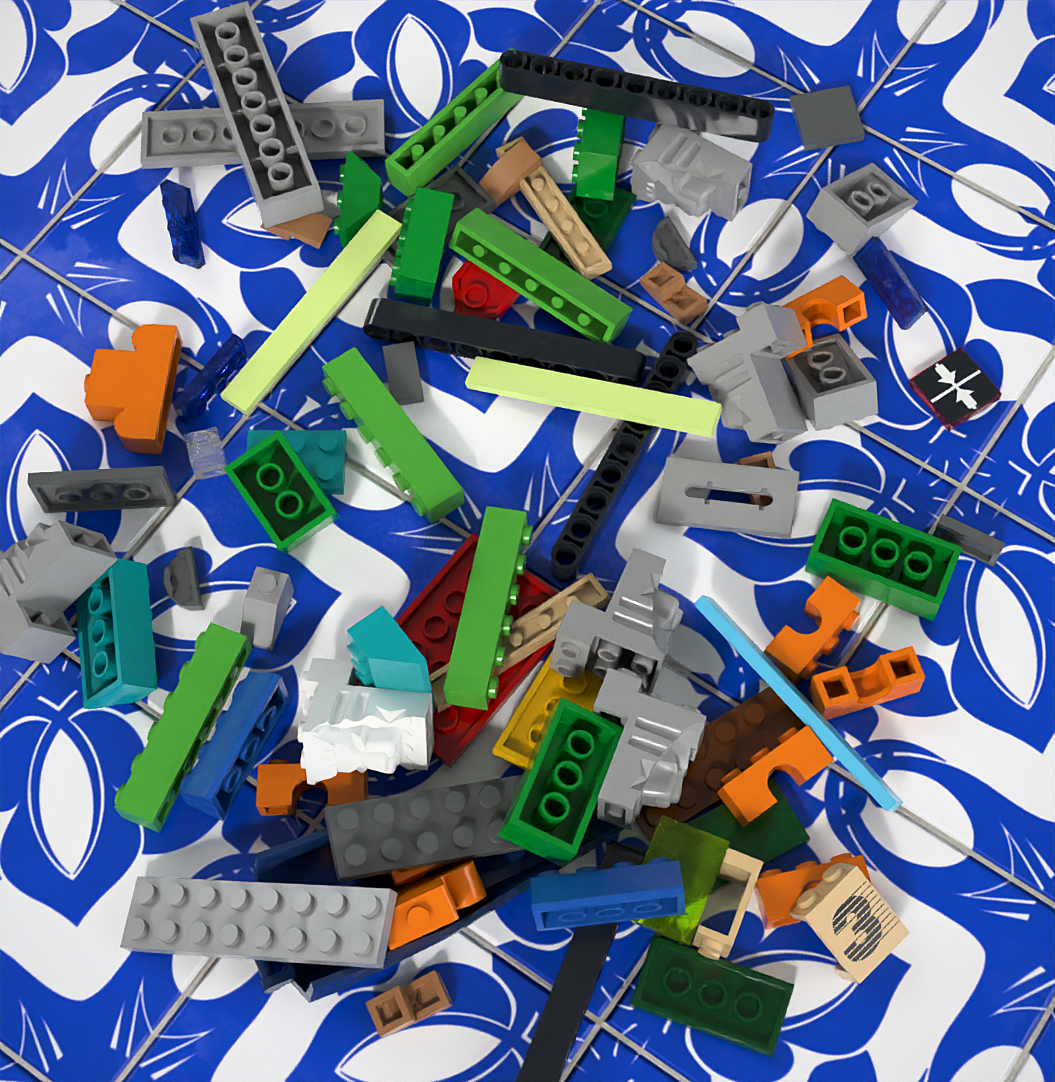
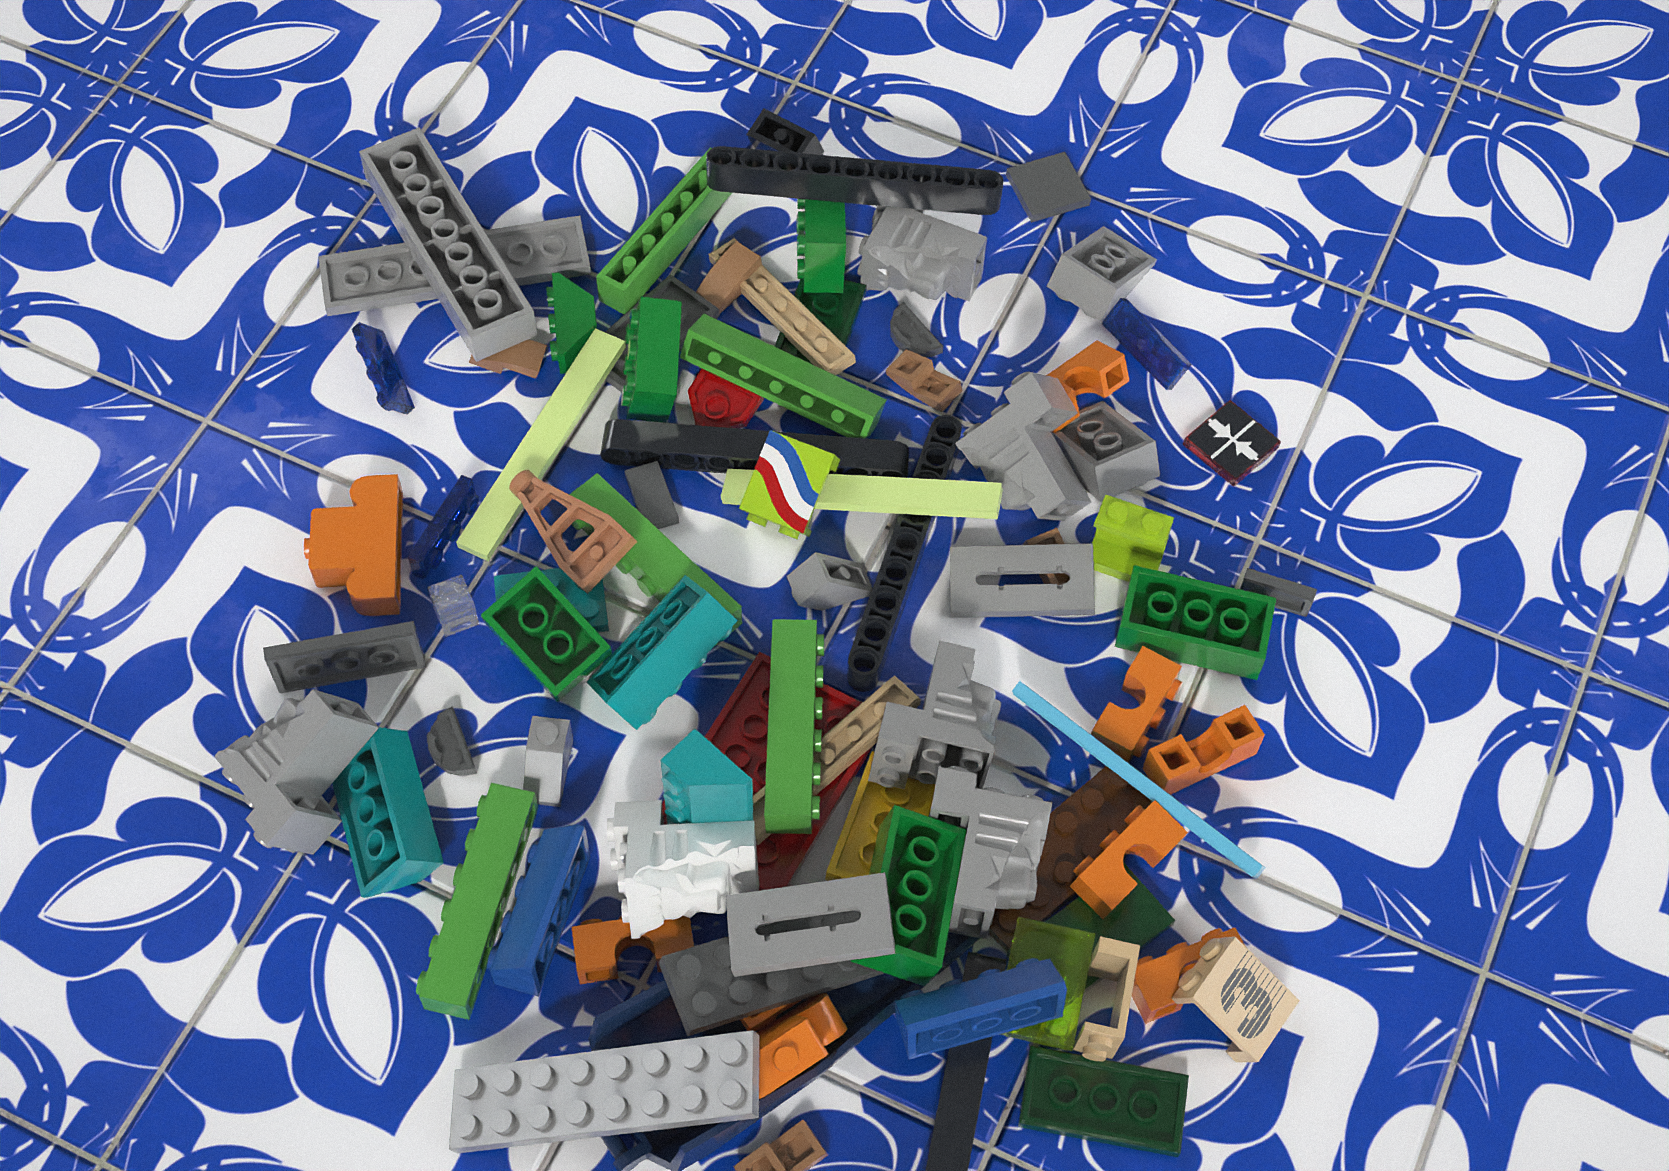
camera: 15 degrees left, 5 degrees down
none -> nougat plate [509,470,637,594]
none -> teal slope [586,575,738,730]
none -> light grey piece [726,872,896,977]
none -> panel [739,430,840,540]
none -> black brick [746,108,825,155]
none -> light grey slope [787,552,873,611]
none -> lime panel [1092,494,1174,582]

